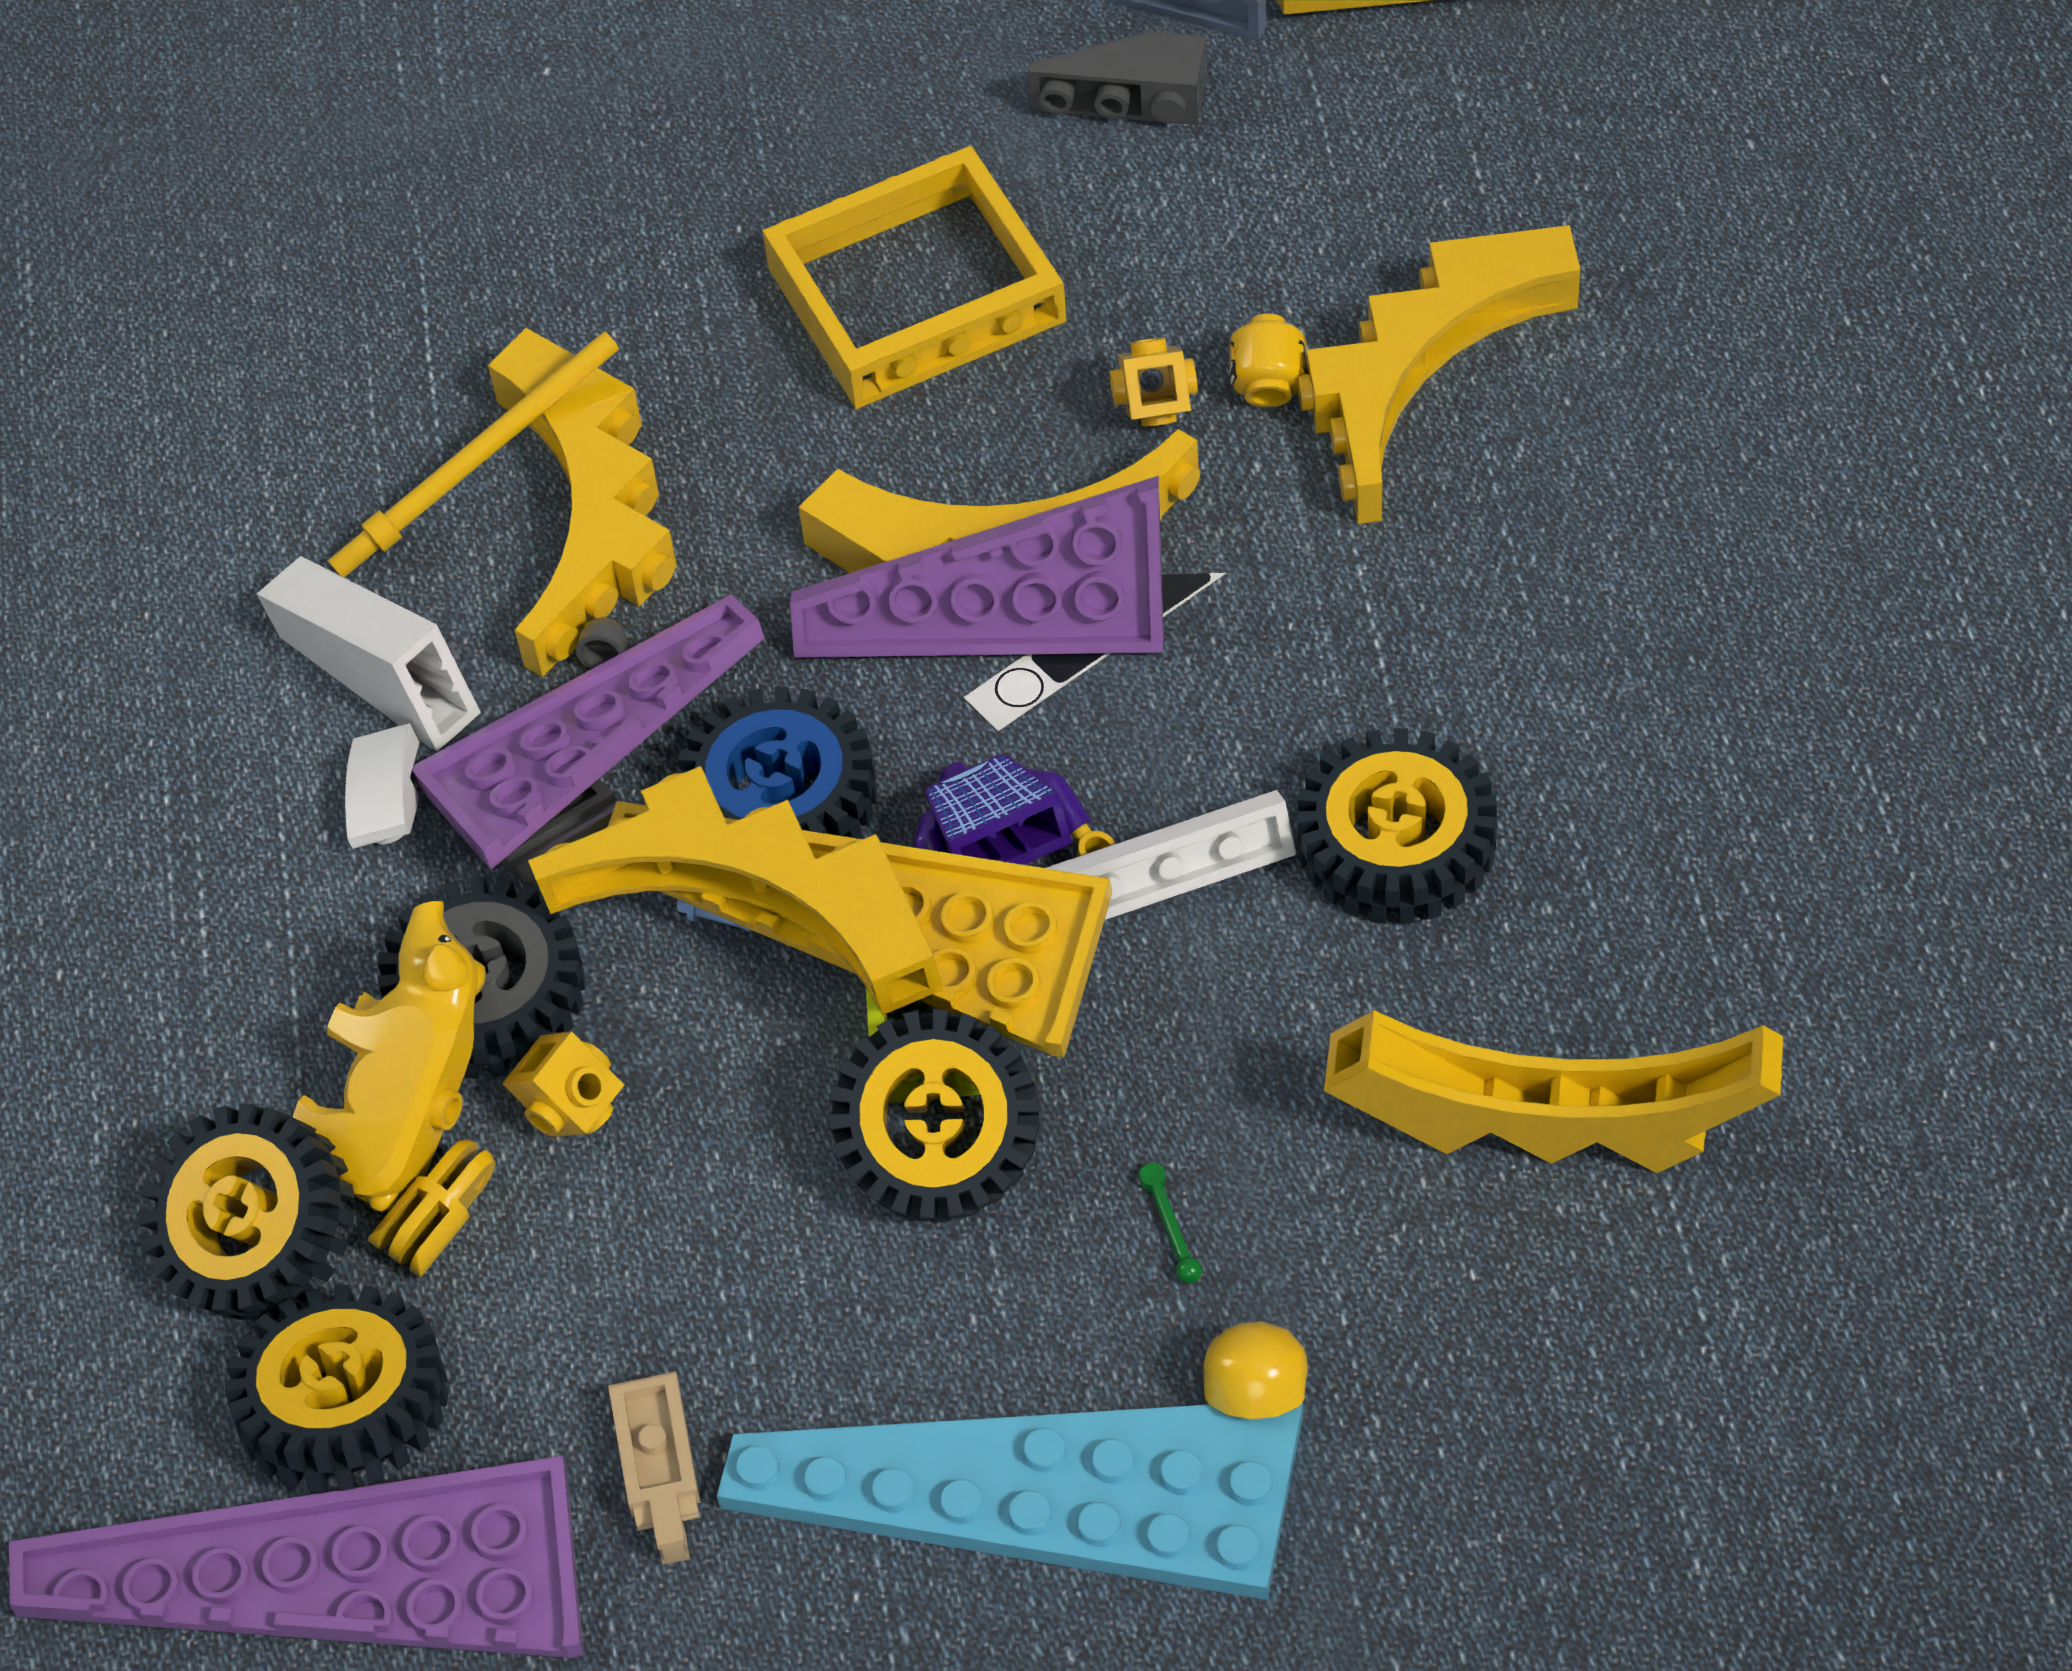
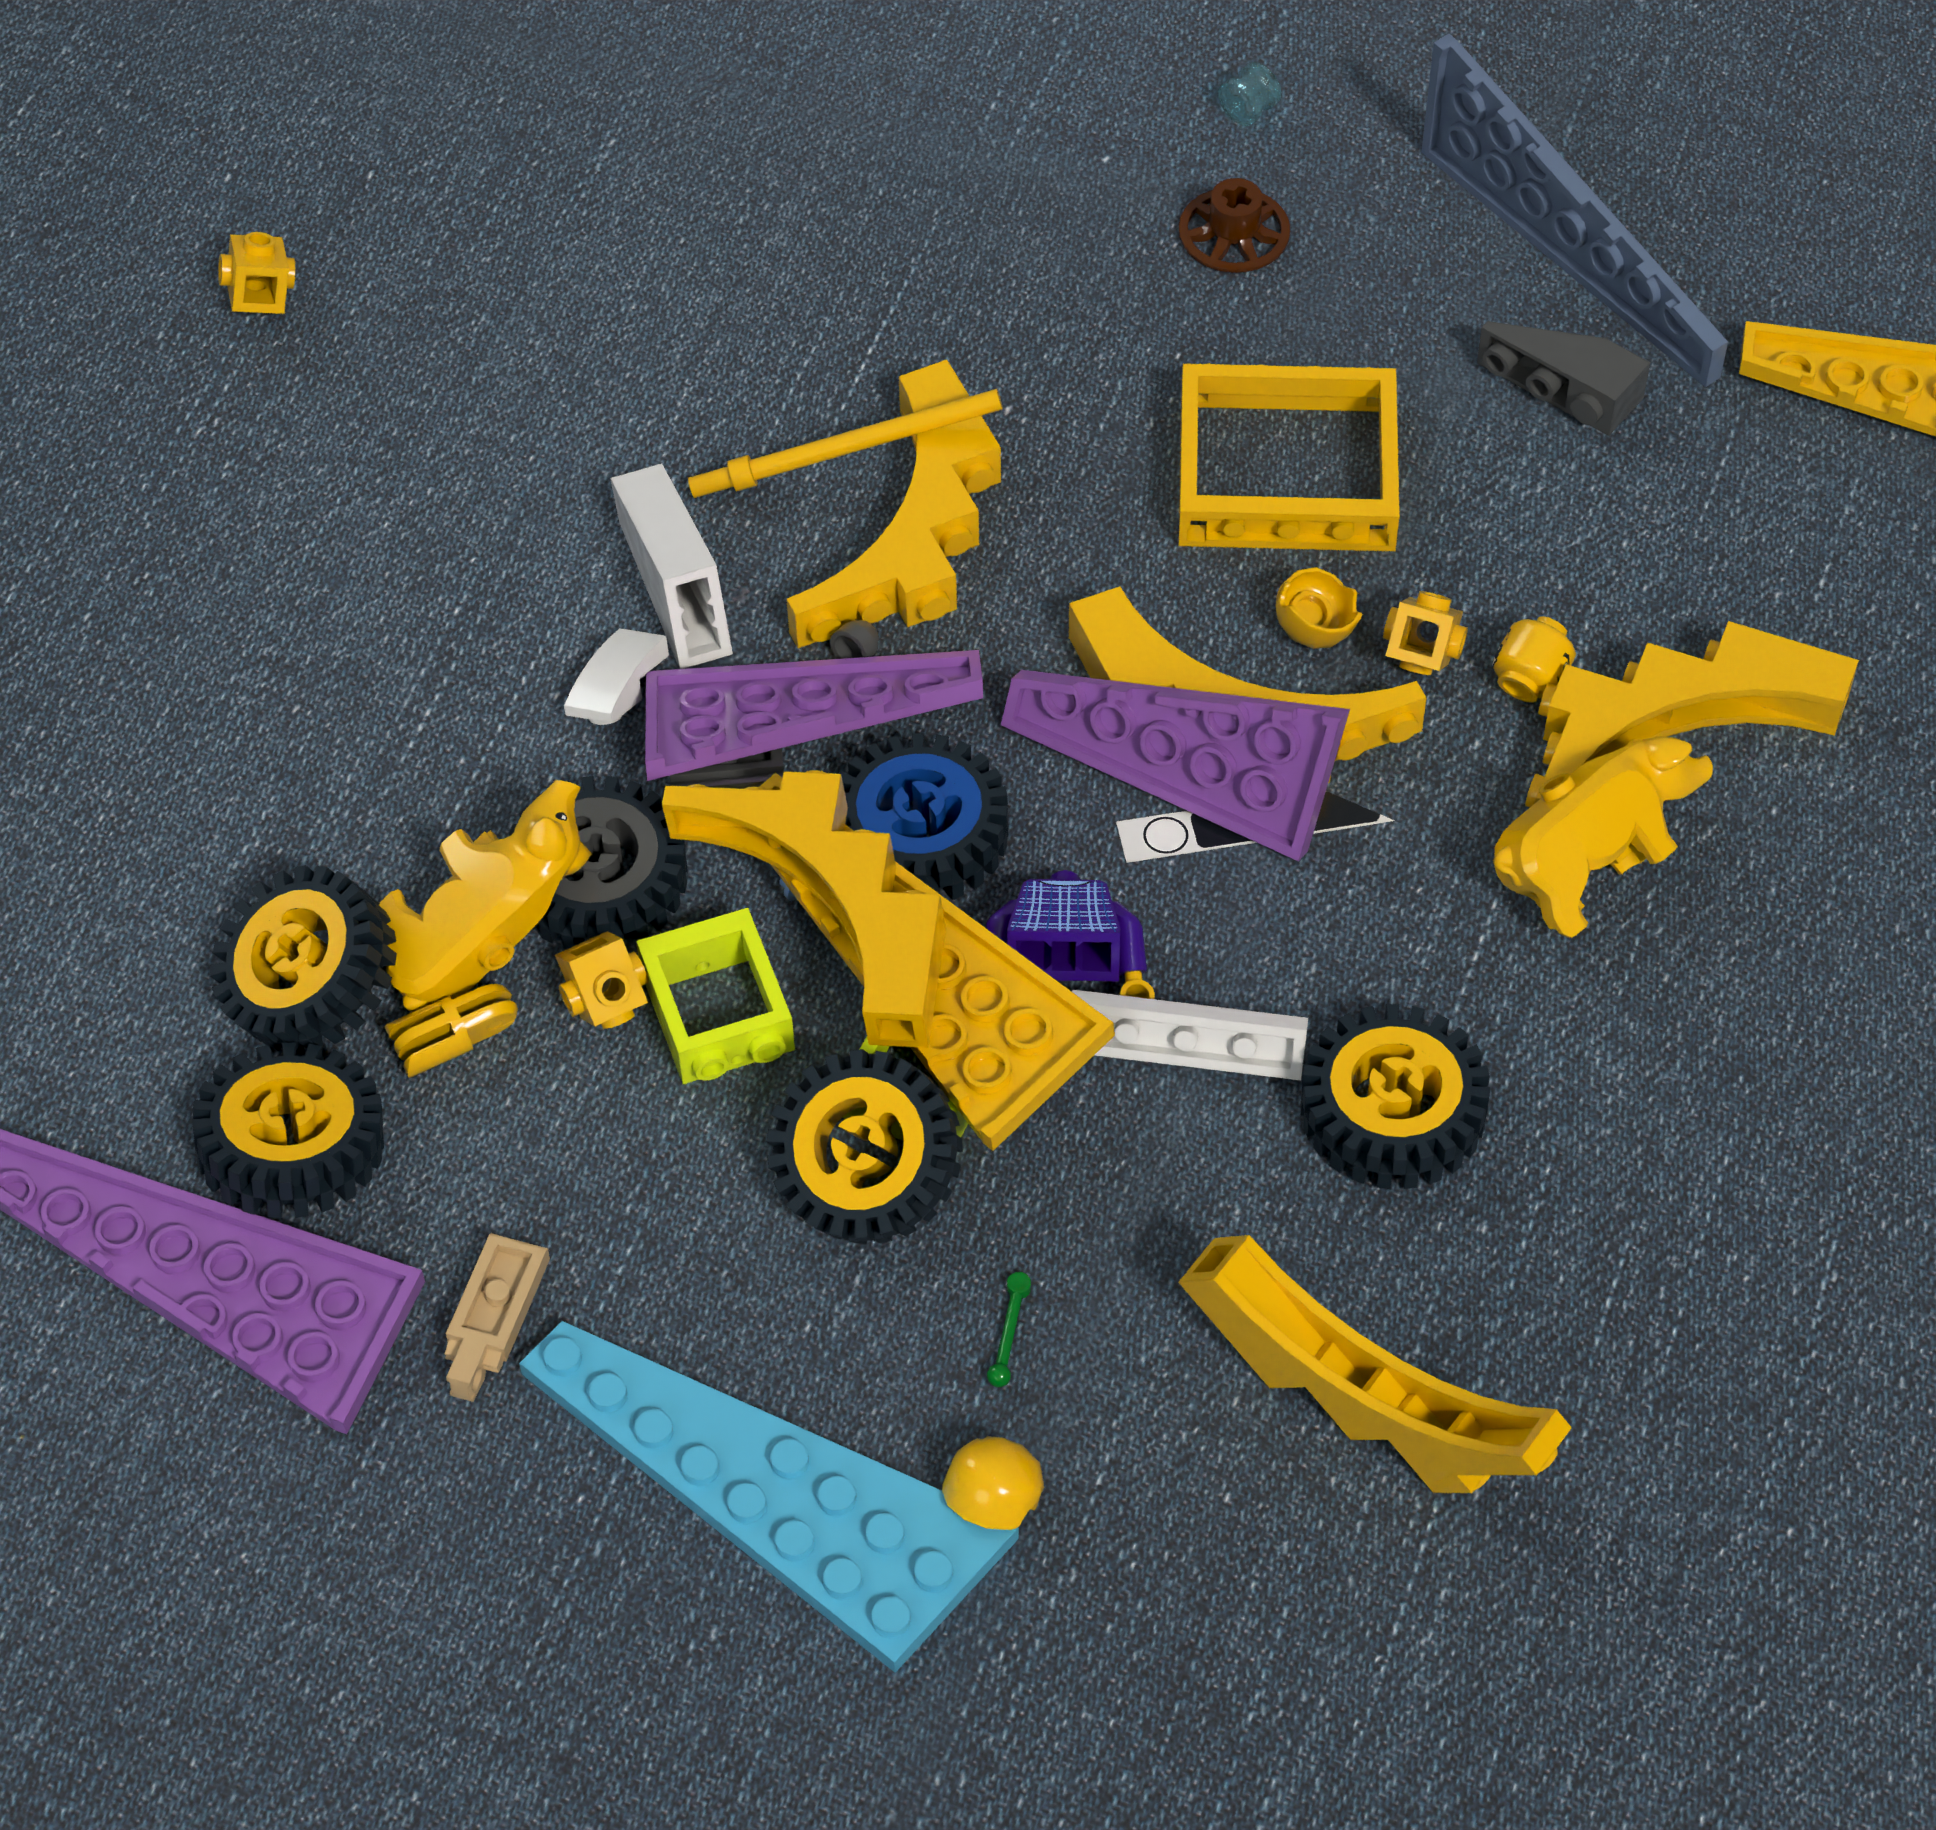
camera: 25 degrees right, 0 degrees up
none -> neon yellow window [636,908,795,1084]
none -> reddish brown wheel [1179,178,1290,273]
none -> yellow hair [1276,567,1363,649]
none -> yellow animal [1493,736,1713,938]

